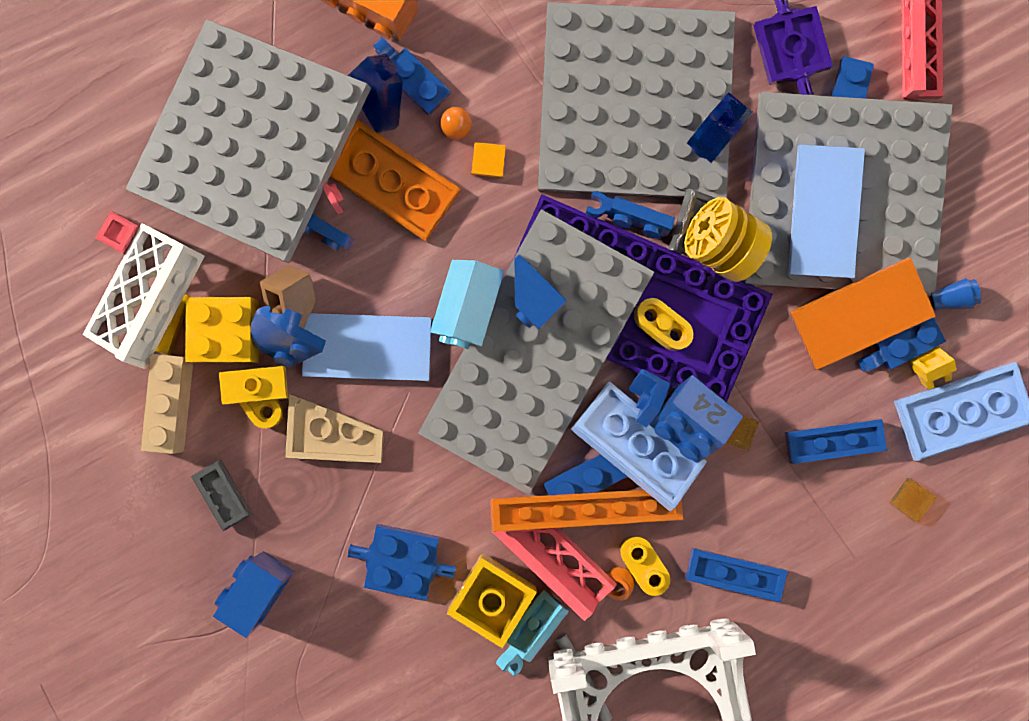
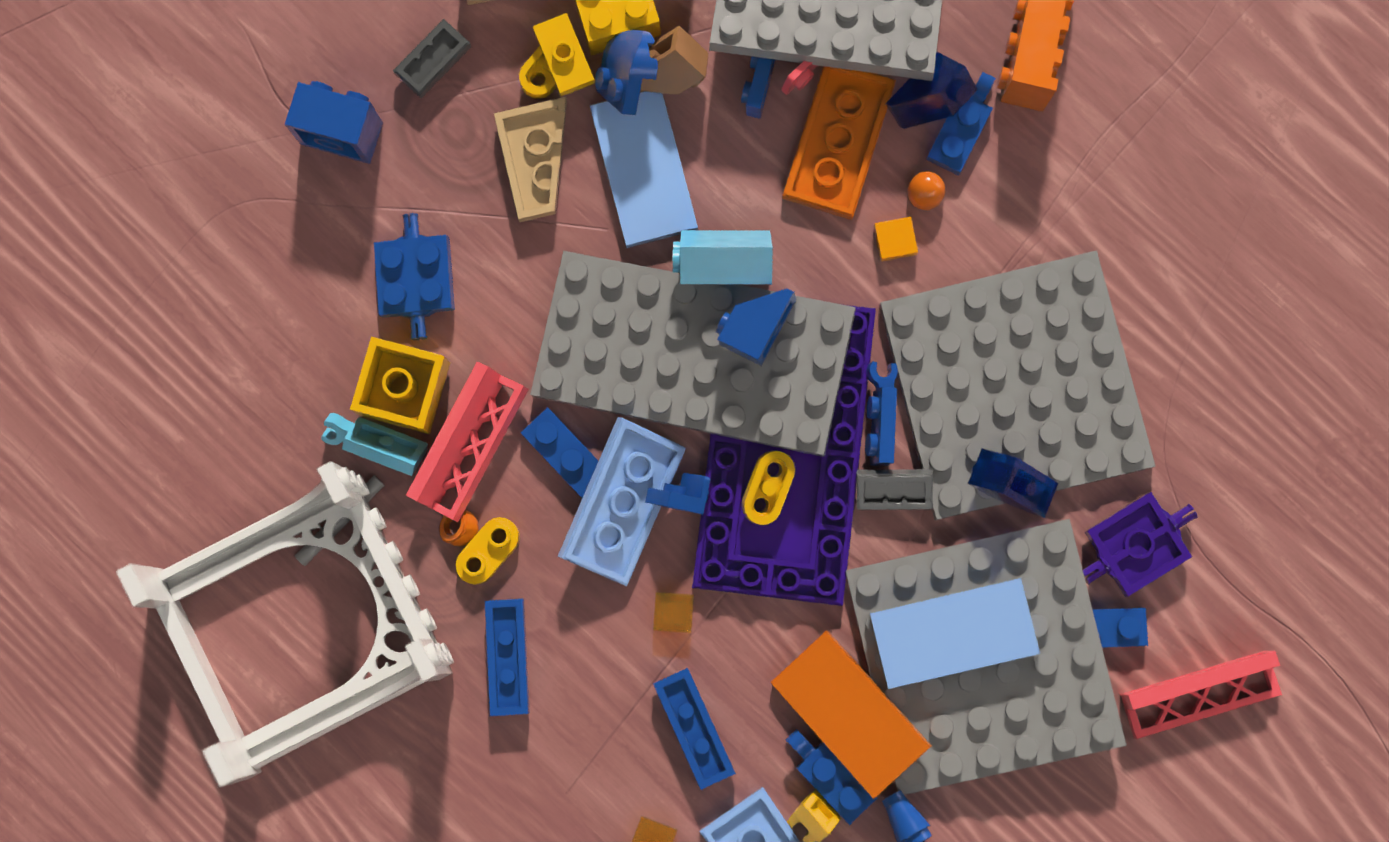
camera: 80 degrees right, 5 degrees down
orange plate [490,490,683,532] -> none
blue brick [649,375,743,463] -> none
yellow wheel [684,197,772,282] -> none

